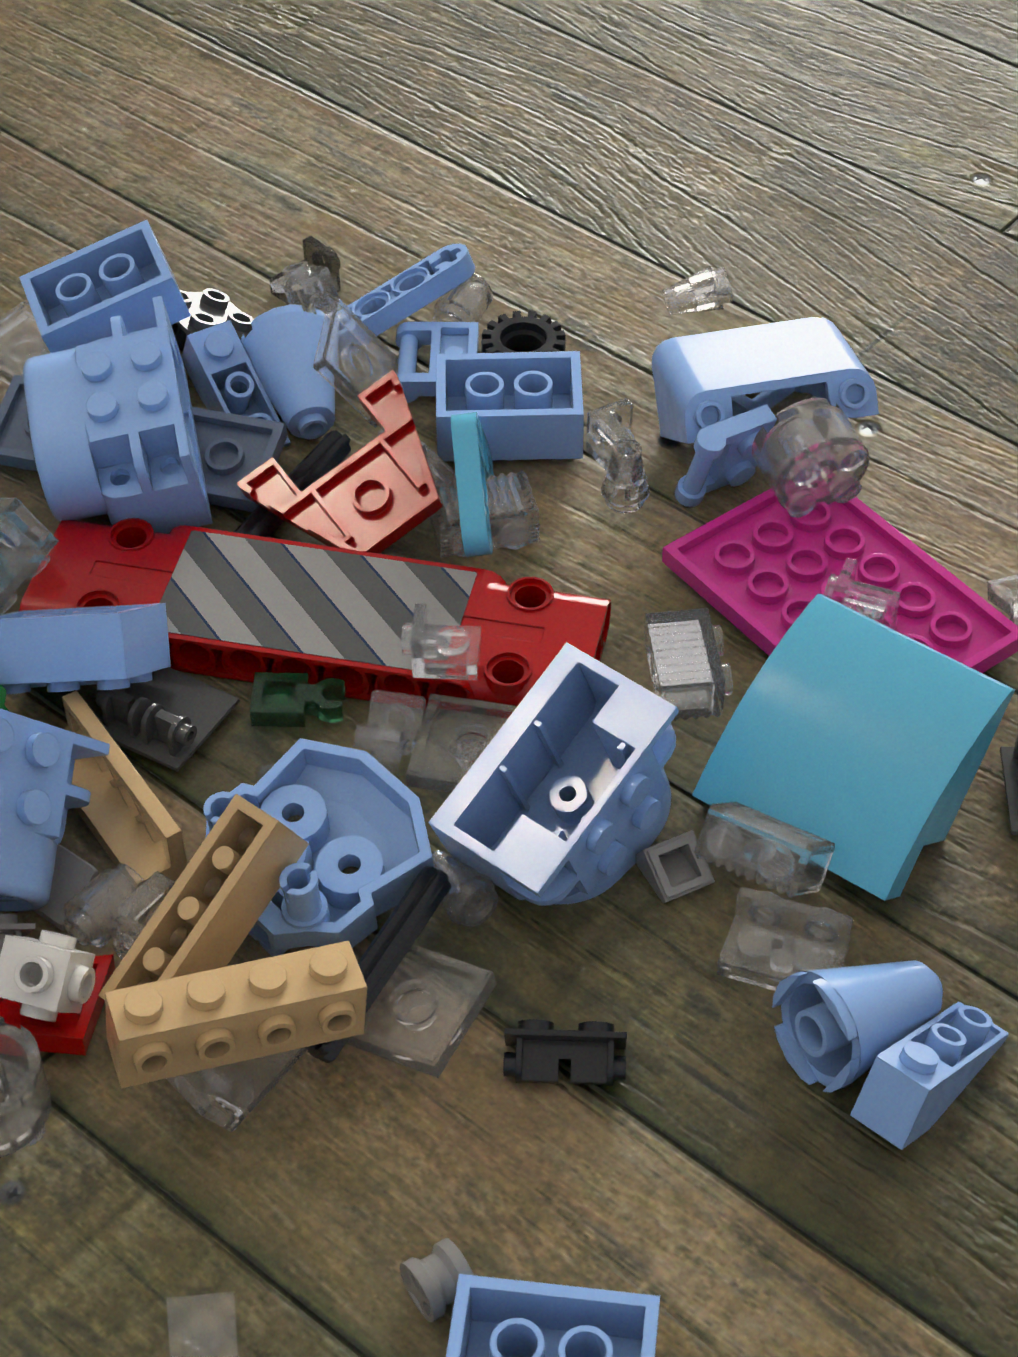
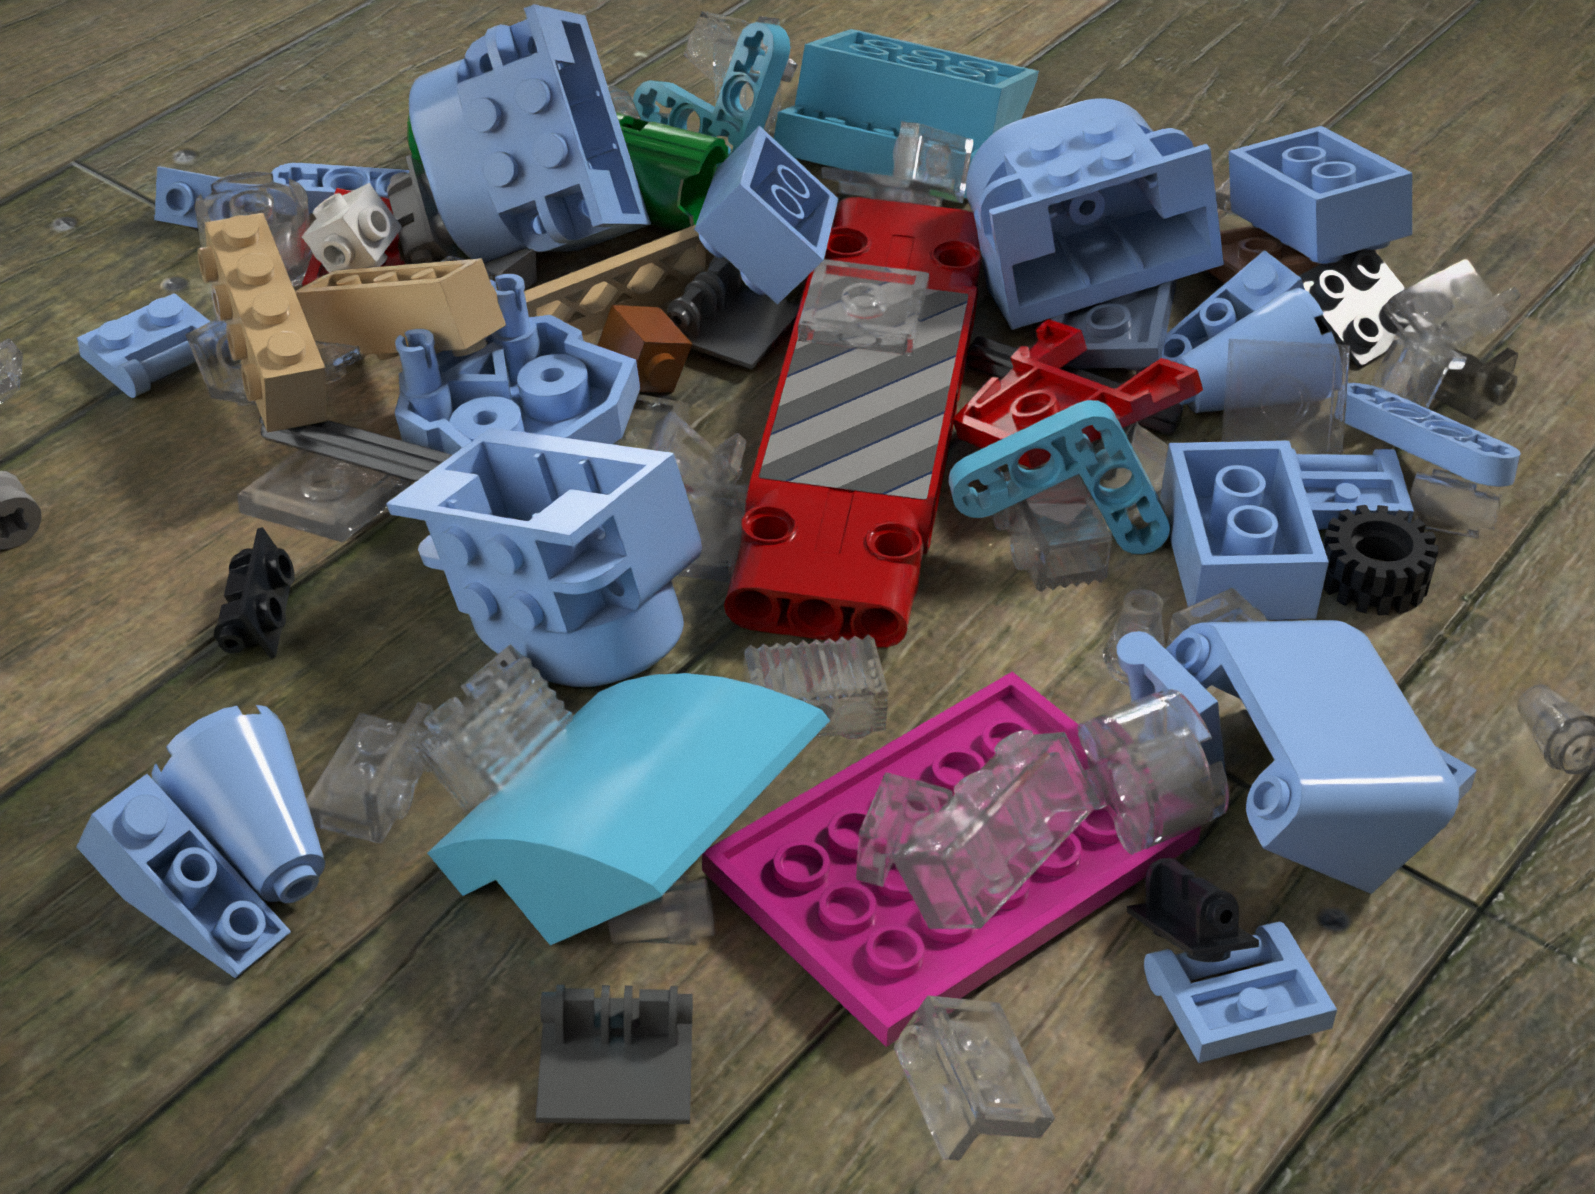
camera: 85 degrees right, 5 degrees down
clear green plate [250,672,346,727] -> none
clear bracket [402,603,482,680] -> none
none -> light blue plate [77,293,230,398]
none -> dark orange brick [597,305,692,393]
none -> clear tile [798,259,929,356]
none -> clear brick [891,730,1100,929]
none -> black hinge [1127,858,1259,962]
none -> light blue plate [1144,921,1337,1063]
none -> clear bracket [1382,260,1522,360]

